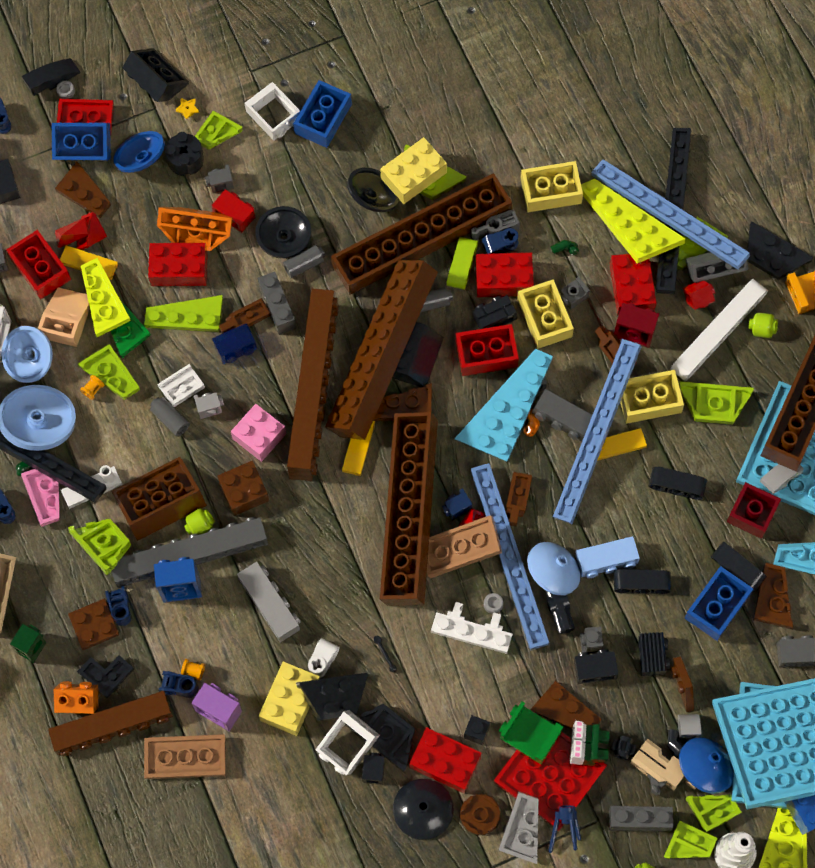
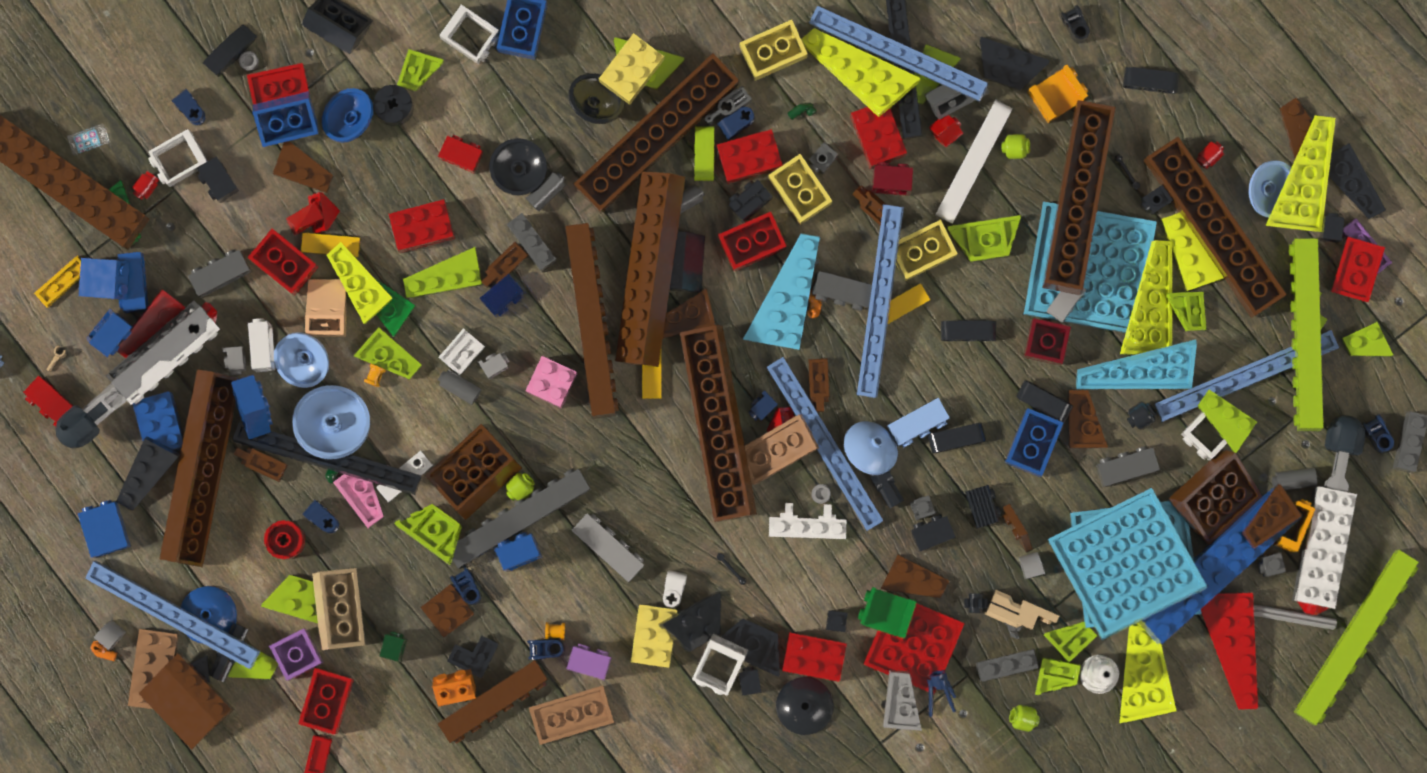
camera: 15 degrees left, 15 degrees up
orange wedge [157,207,232,251] -> none
yellow plate [176,98,199,119] -> none
dark grey brick [205,165,234,193] -> none
reddish brown brick [217,460,269,516] -> none
reddish brown tile [460,794,500,835] -> none
hips [570,721,610,766] -> none
black arm [667,729,683,757] -> none
blue dish [679,738,734,794] -> none

